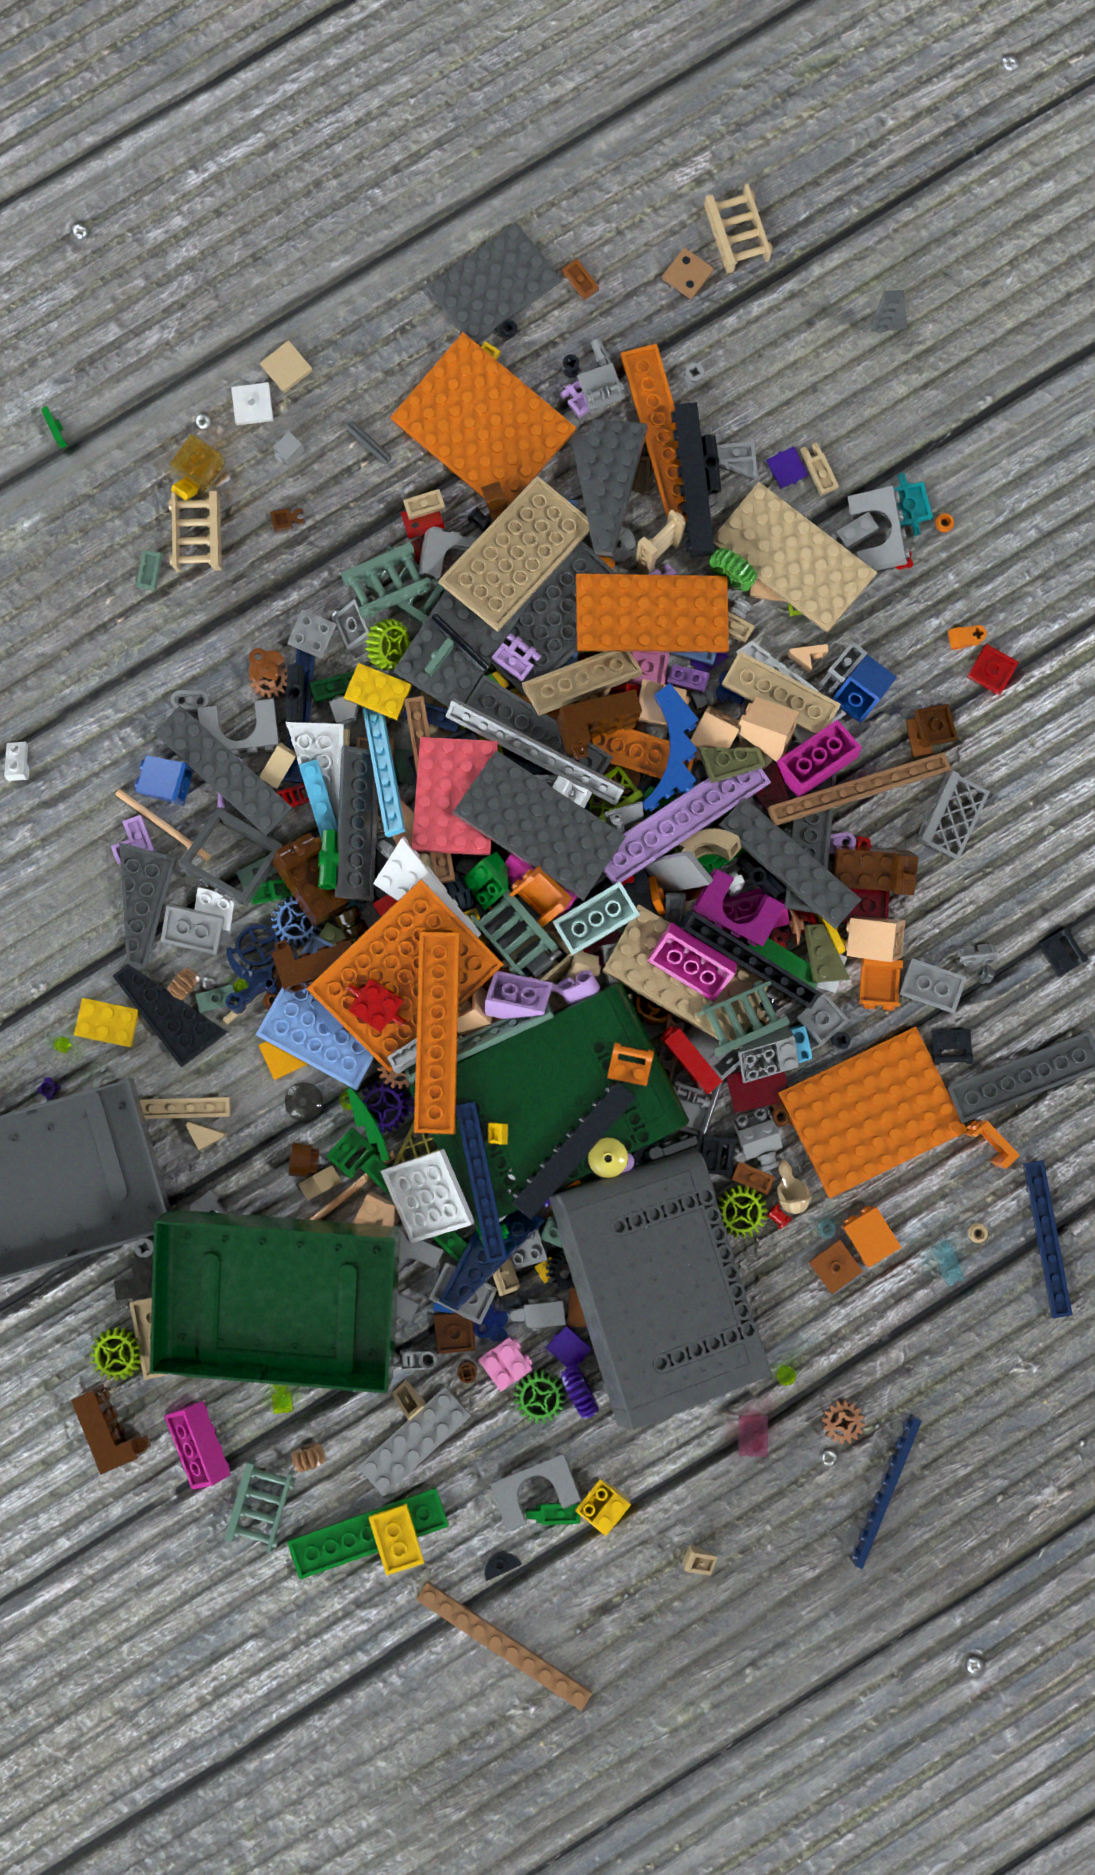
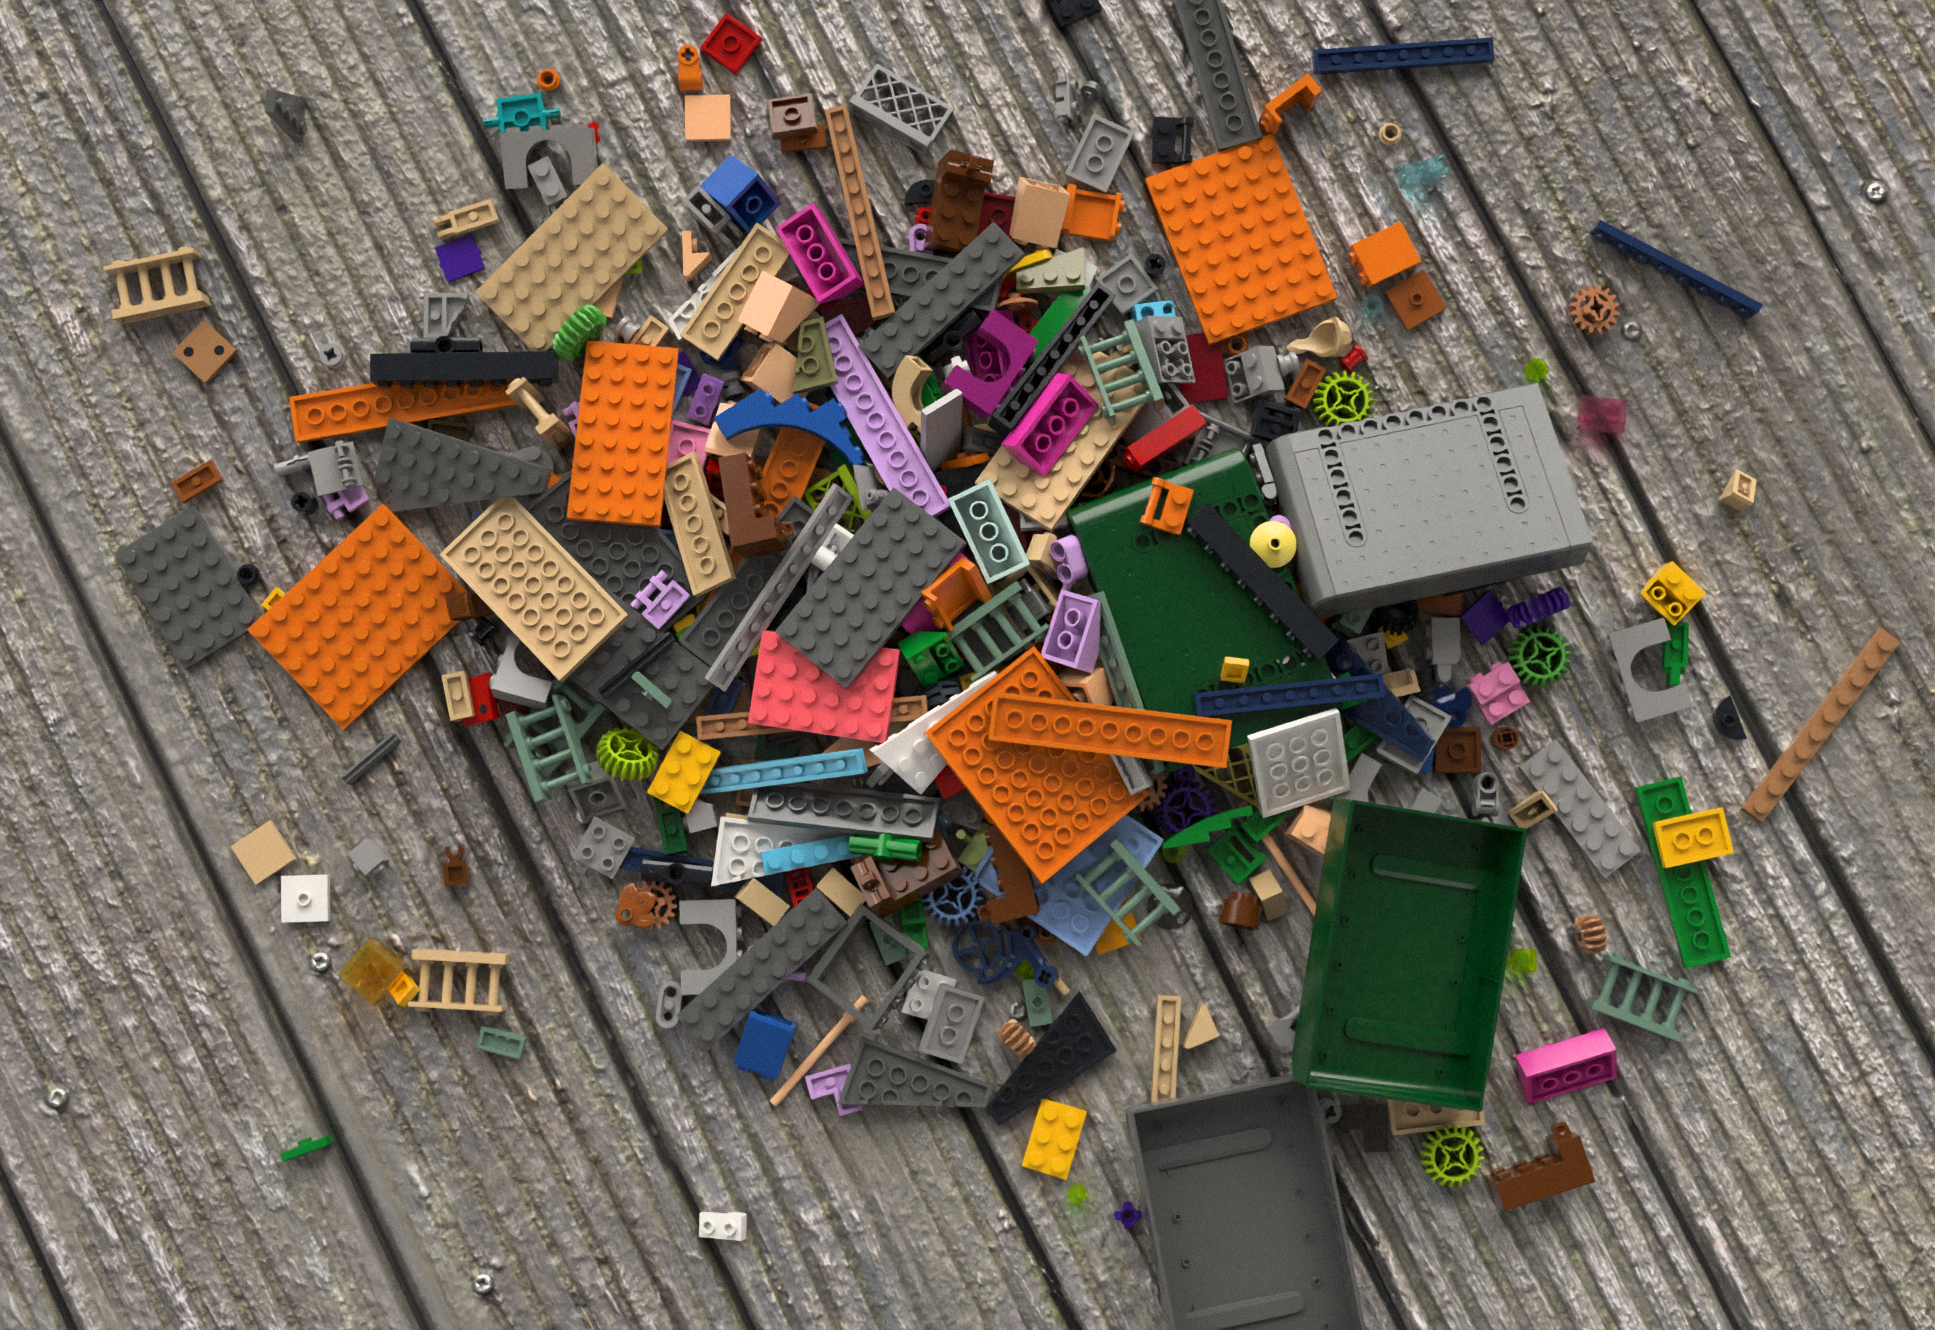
camera: 85 degrees left, 0 degrees up
dark brown wheel [334,905,369,941] -> none
red plate [346,977,406,1032] -> none
none -> light nougat tile [685,94,731,142]
none -> tan hinge [815,868,866,920]
none -> black plate [904,179,935,205]
none -> sand green fence [1075,838,1180,947]

